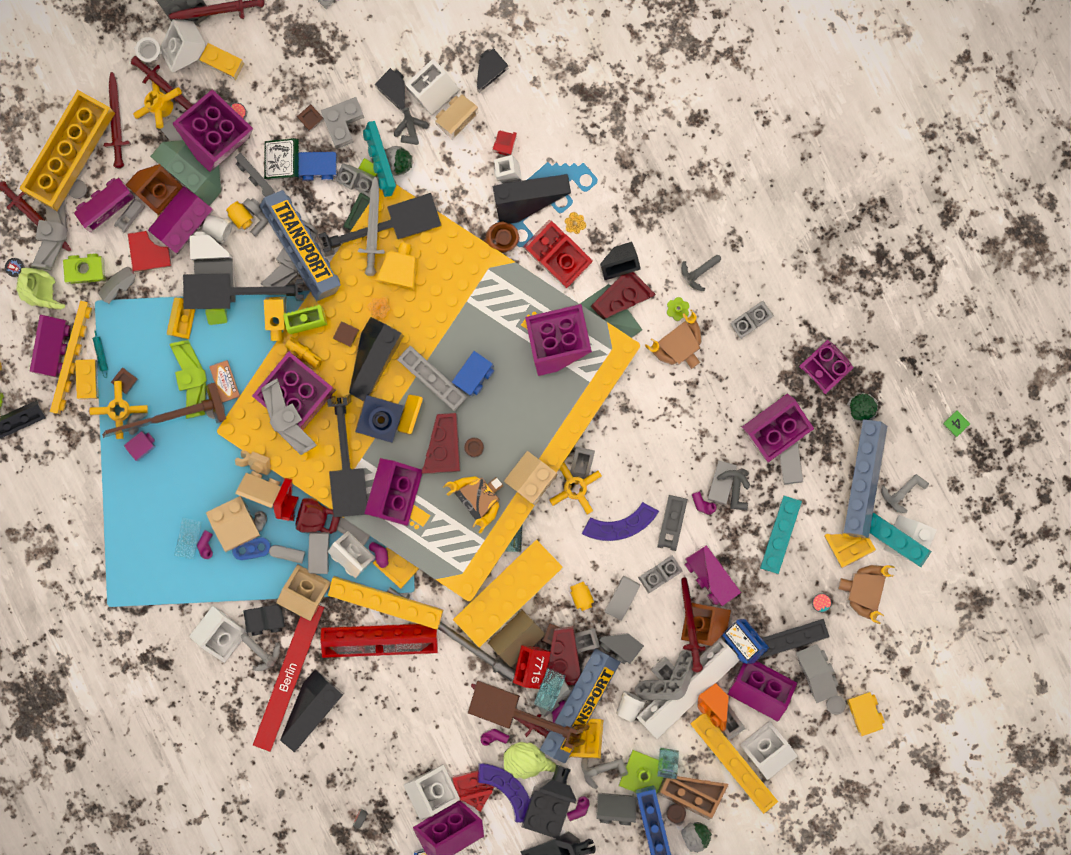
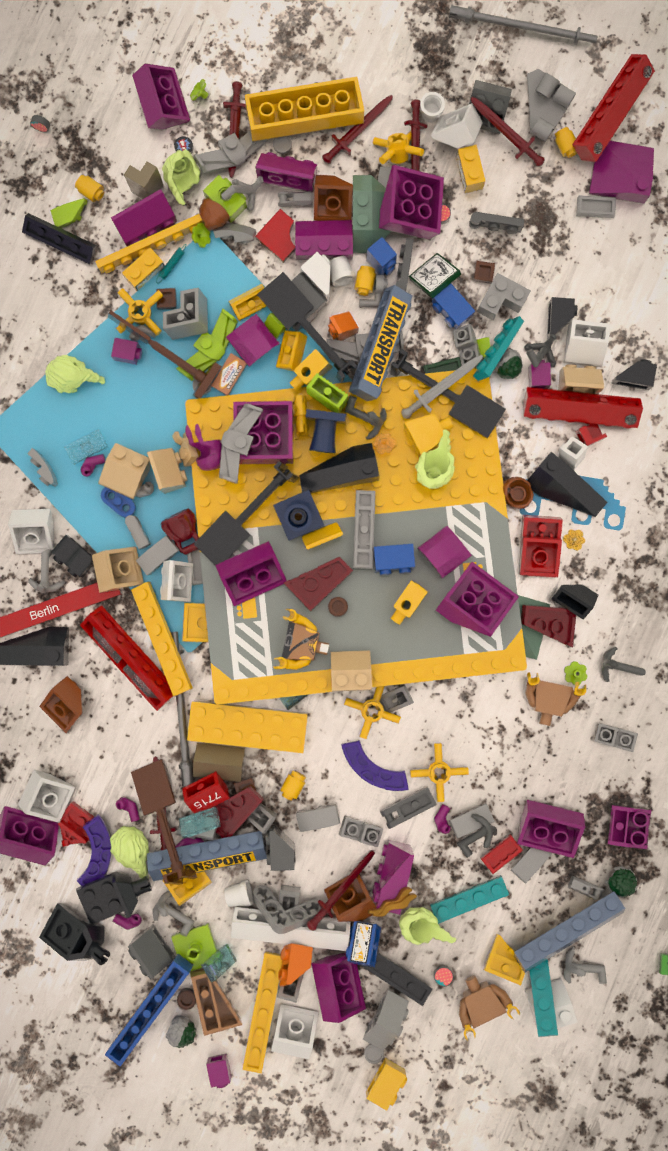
camera: 55 degrees right, 0 degrees up
red slope [273,478,299,521] -> none
reddish brown tile [333,321,359,347] -> none
magenta arm [369,542,389,568] -> none
none -> light grey slope [27,448,58,487]
none -> dark orange slope [39,676,82,733]
none -> yellowish green hair [45,355,105,393]
none -> dark tan piece [124,161,164,199]
none -> light grey brick [163,288,208,340]
none -> magenta hair [185,424,222,471]
none -> lime plant [192,223,211,248]
none -> dark orange hair [199,198,230,231]
none -> magenta brick [206,1053,232,1088]
none -> light grey piece [221,176,264,211]
none -> magenta slope [226,314,280,367]
none -> yellow slope [276,330,307,372]
none -> dark blue plant [306,409,347,454]
none -> orange slope [328,311,359,341]
none -> dark grey piece [344,396,387,440]
none -> blue brick [366,237,397,276]
none -> pearl gold hair [368,887,417,917]
none -> yellow torso [390,580,429,625]
none -> yellowish green hair [399,907,457,945]
none -> yellow bar [410,743,469,802]
none -> yellowish green hair [415,429,455,489]
none -> magenta slope [417,526,472,579]
none -> dark grey plate [469,212,525,234]
none -> red plate [480,834,523,874]
none -> red piece [523,387,643,428]
none -> magenta brick [528,360,551,389]
none -> light grey bar [568,876,605,901]

